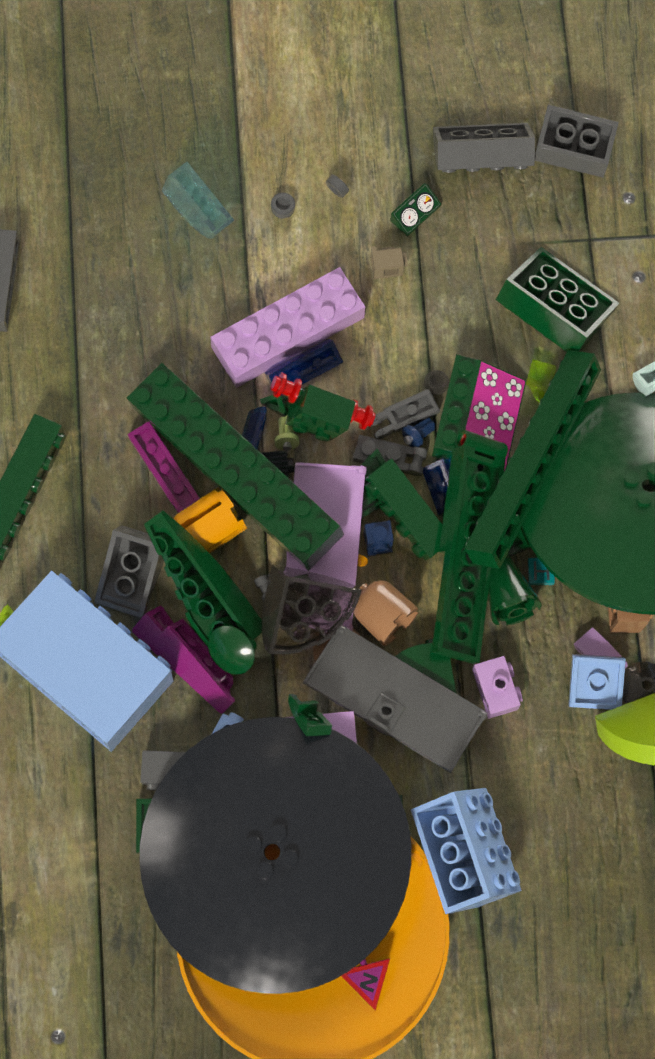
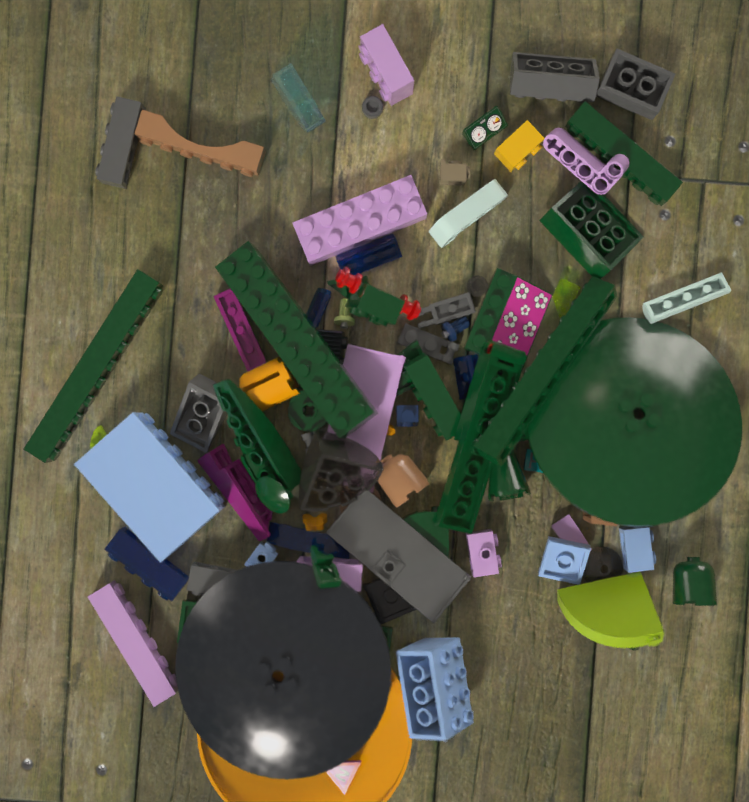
camera: 15 degrees right, 15 degrees up
dark grey tile [326,174,349,198] -> none
none -> lavender brick [88,580,178,707]
none -> clear blue brick [104,527,189,601]
none -> medium nougat arch [134,110,266,177]
none -> clear blue slope [266,522,350,559]
none -> dark green plate [288,390,327,432]
none -> light orange piece [302,513,327,531]
none -> lavender brick [359,24,414,106]
none -> black tile [364,578,417,625]
none -> light aqua beam [429,179,509,248]
none -> yellow piece [494,120,545,172]
none -> lavender beam [543,128,629,195]
none -> dark green brick [565,101,683,206]

